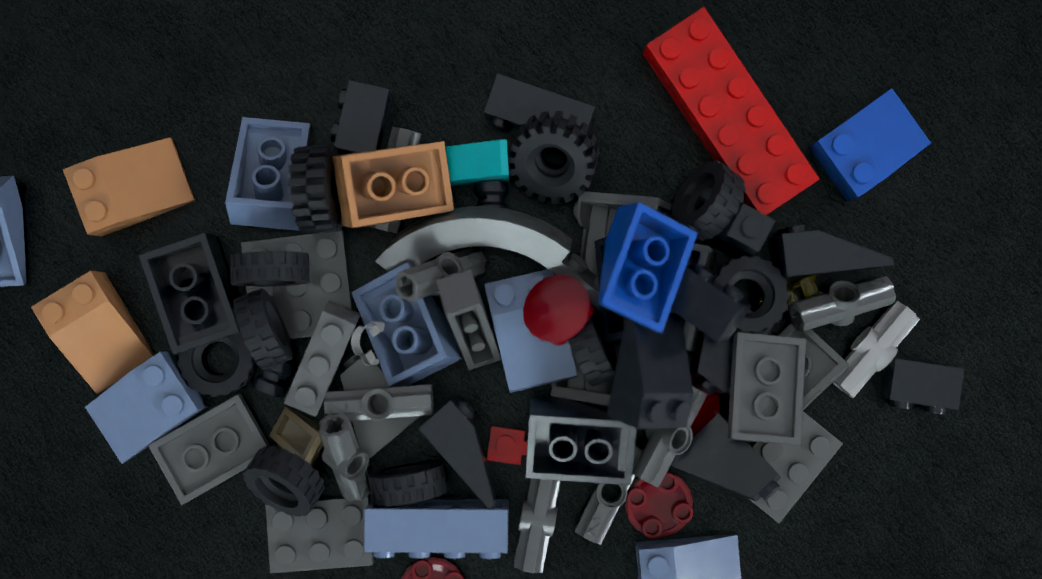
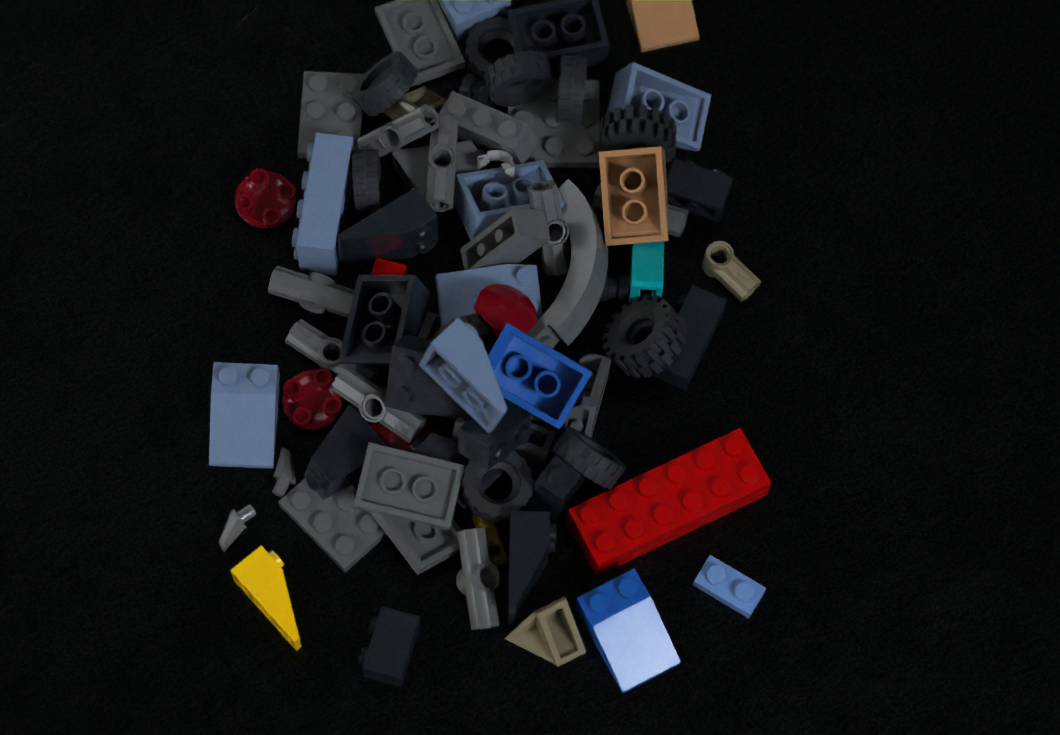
camera: 90 degrees right, 20 degrees down
light grey piece [832,301,920,398] -> none
none -> dark grey bar [219,504,256,552]
none -> yellow slope [231,546,301,651]
none -> dark grey bar [272,447,296,498]
none -> sand blue slope [419,318,508,434]
none -> dark tan slope [505,597,586,667]
none -> medium blue plate [693,555,766,618]
none -> dark tan piece [702,241,761,302]

